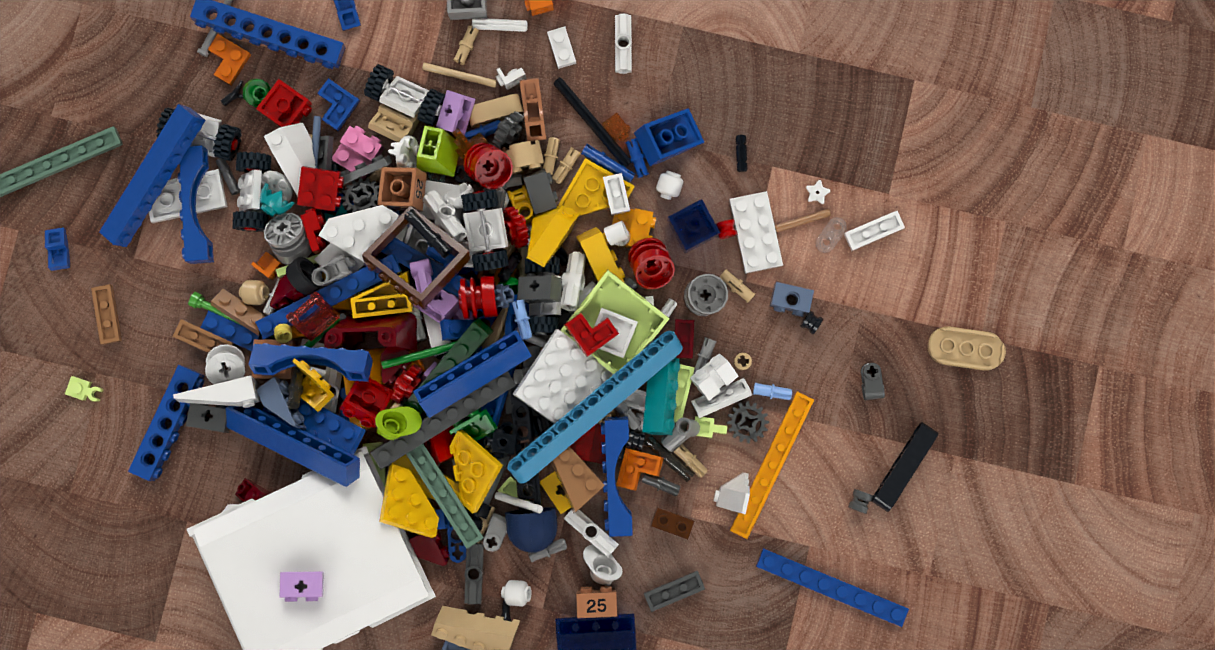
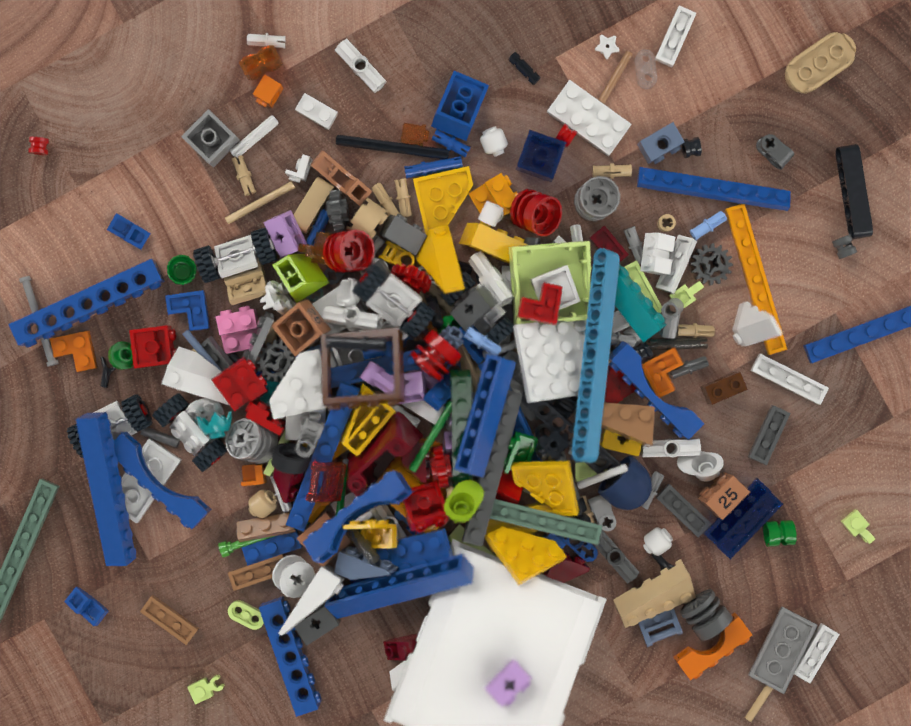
camera: 45 degrees left, 5 degrees up
light yellow bush [274,323,292,343] -> none
white plate [603,173,630,215] -> none
none -> green hair [167,255,197,285]
none -> yellowish green plate [228,600,264,630]
none -> blue plate [637,167,791,211]
none -> dark grey plate [655,484,711,537]
none -> white plate [750,354,829,405]

